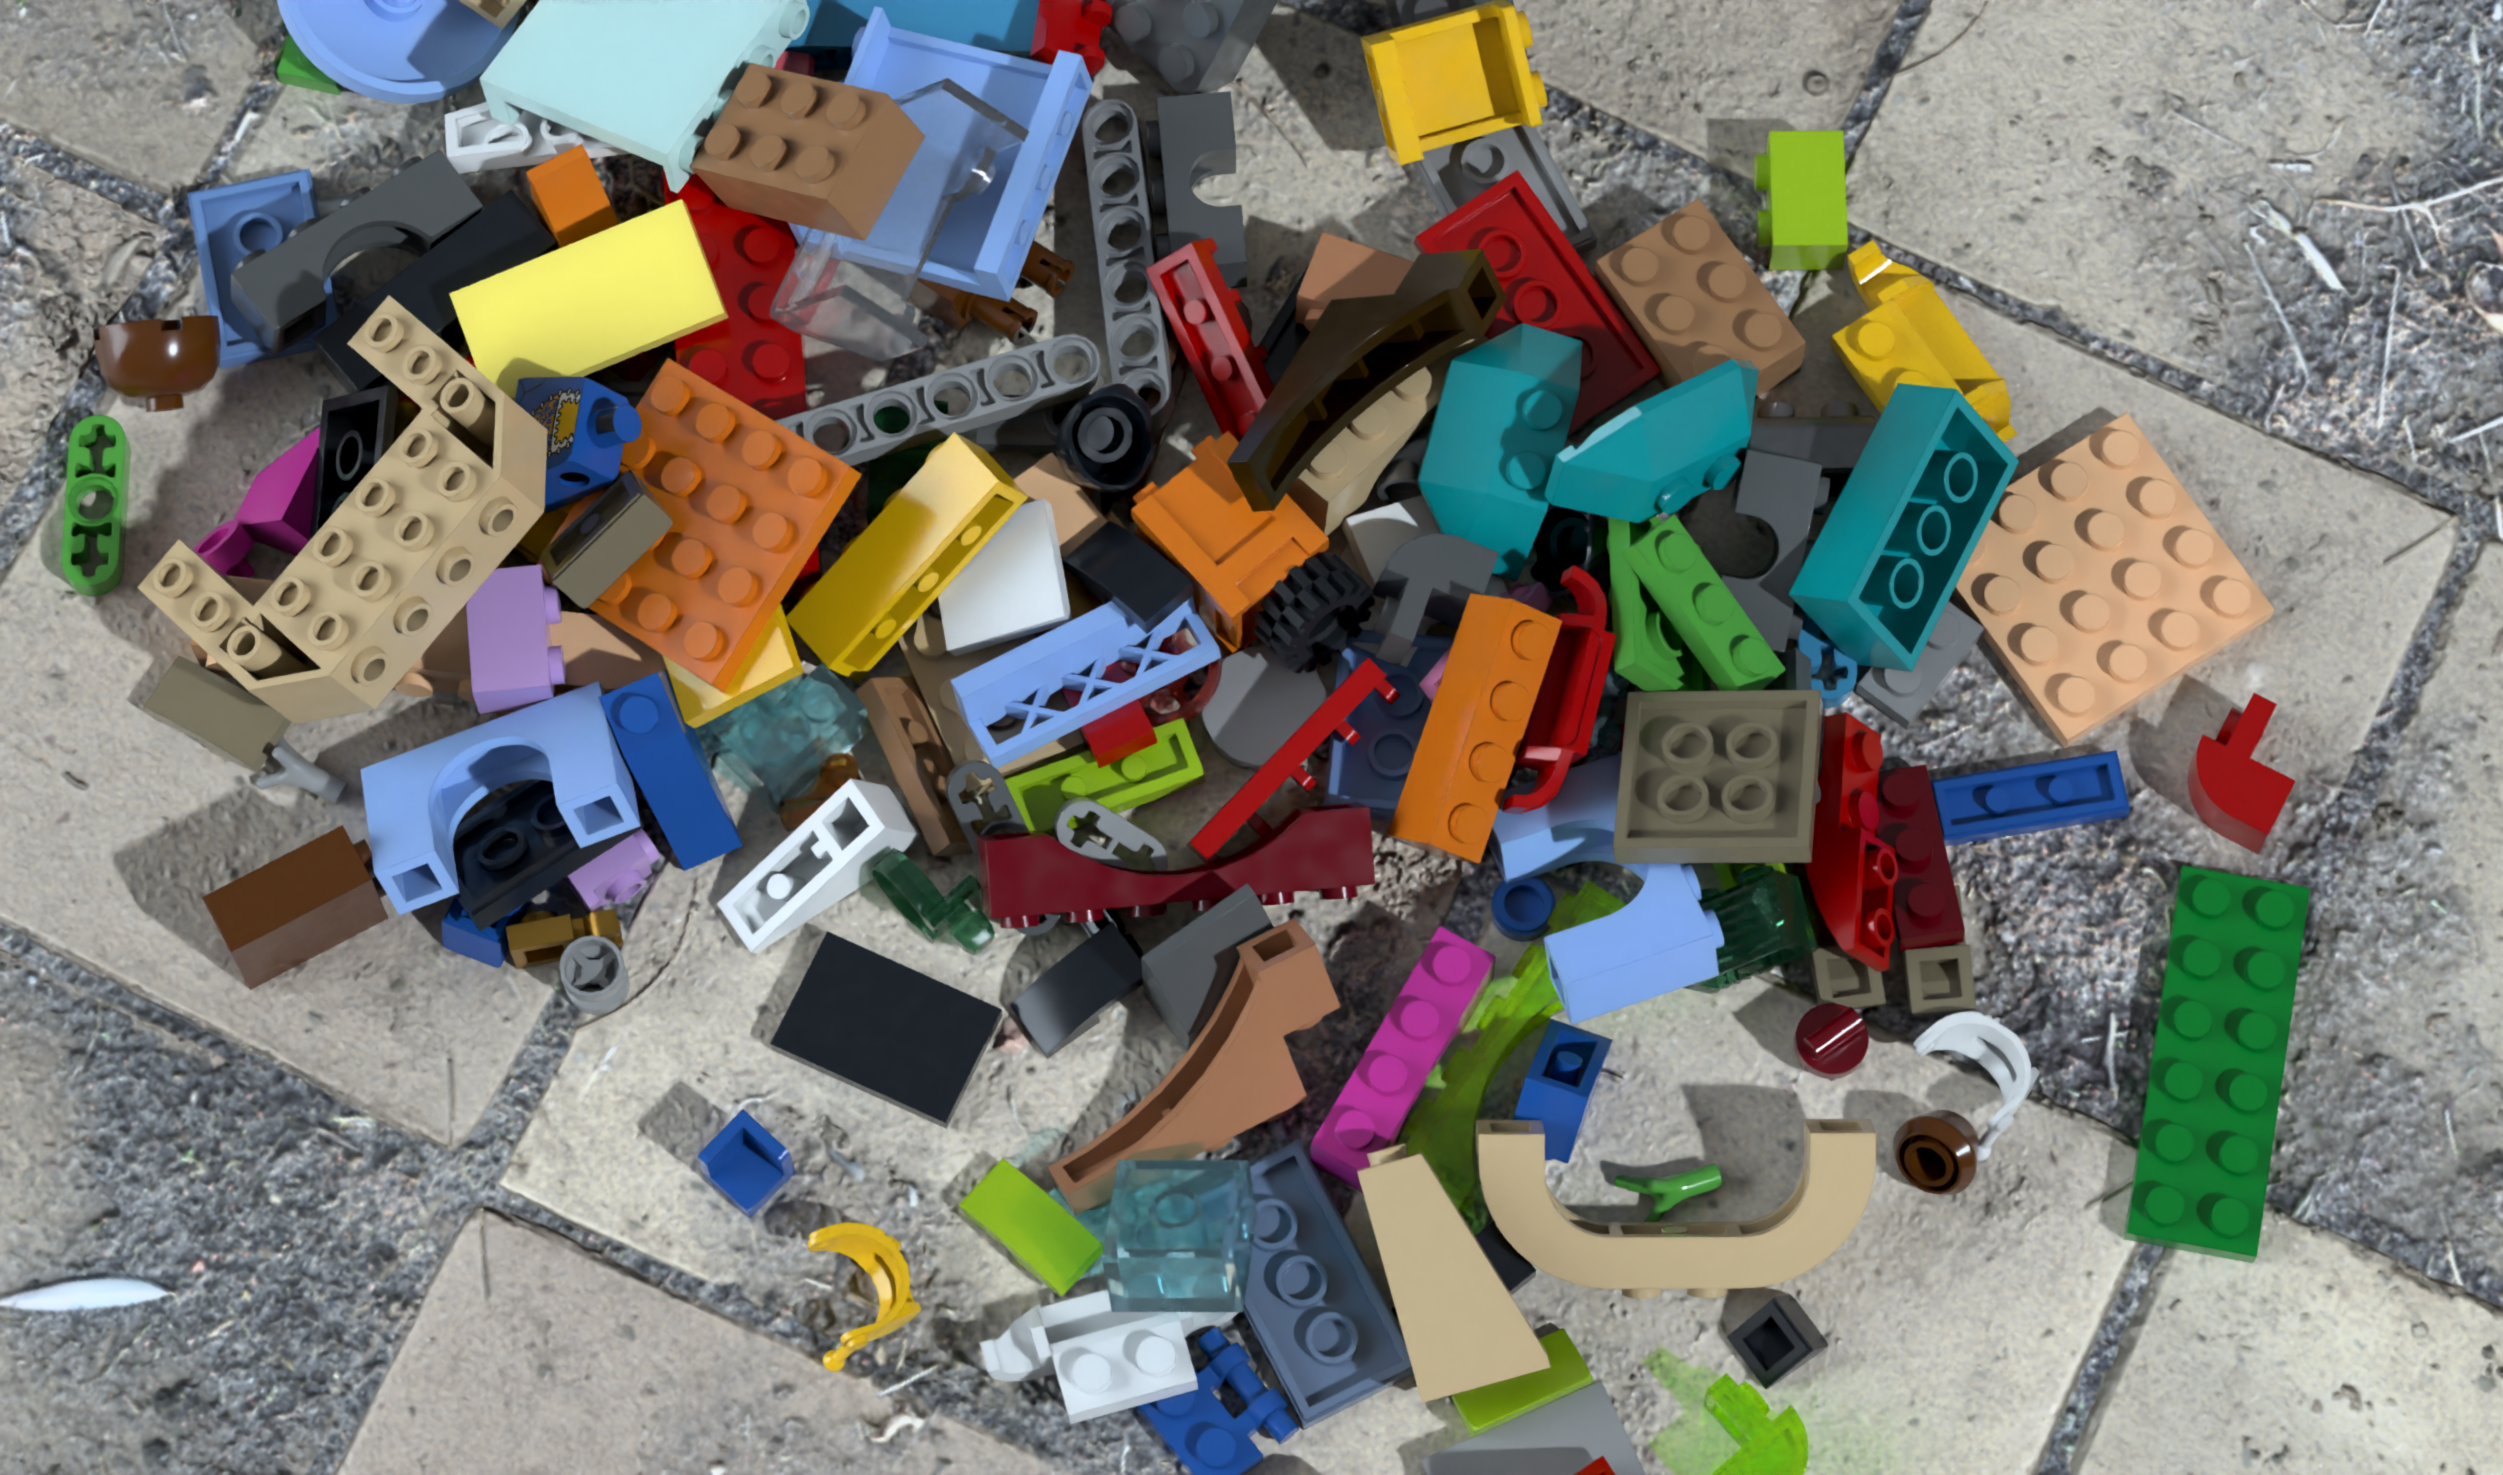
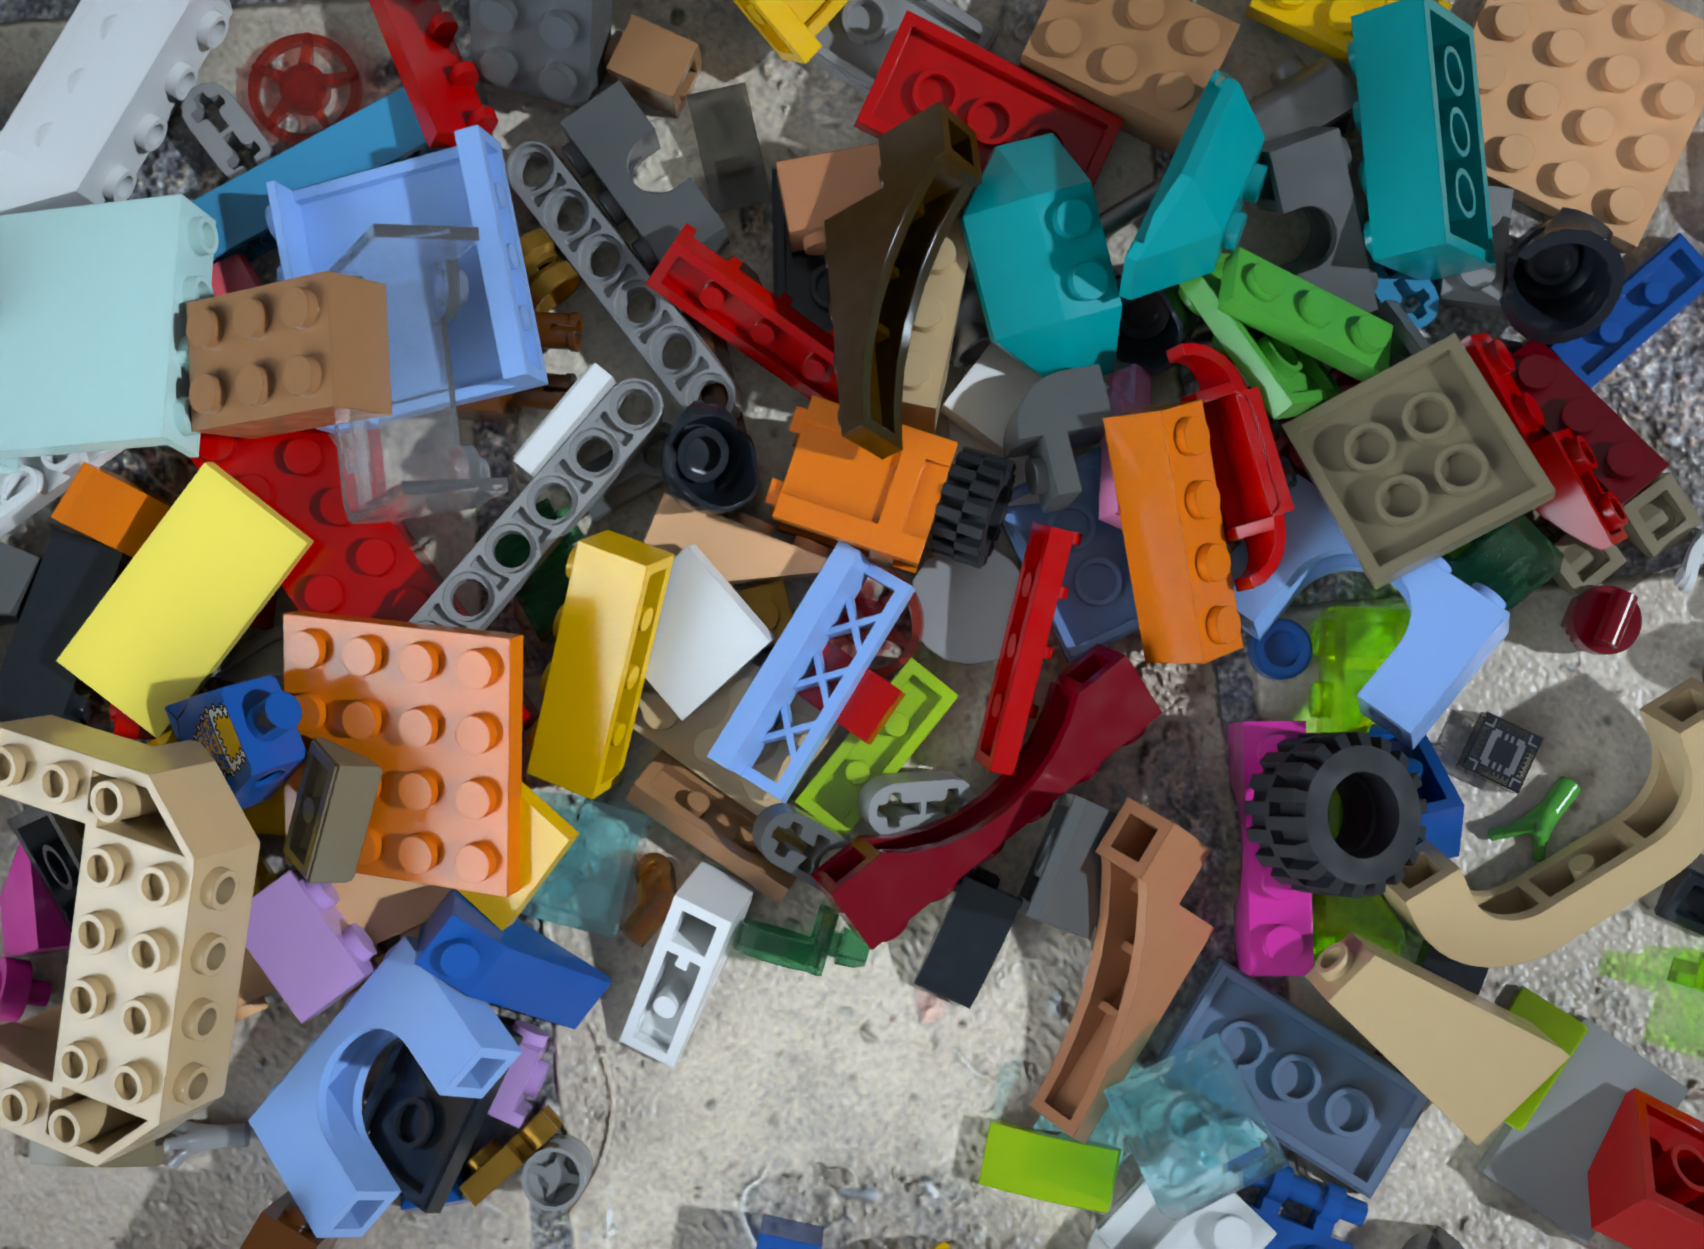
camera: 30 degrees left, 15 degrees up
black tile [770,931,1003,1129] -> none
black slope [1062,521,1194,634] -> none
none -> white tile [513,363,627,492]
none -> pearl gold wheel [520,228,583,312]
none -> medium nougat brick [604,14,703,118]
none -> clear smoke slope [687,82,772,214]
none -> black tyre [1244,732,1427,898]
none -> tile [1456,712,1544,794]
none -> black helmet [1499,207,1625,344]

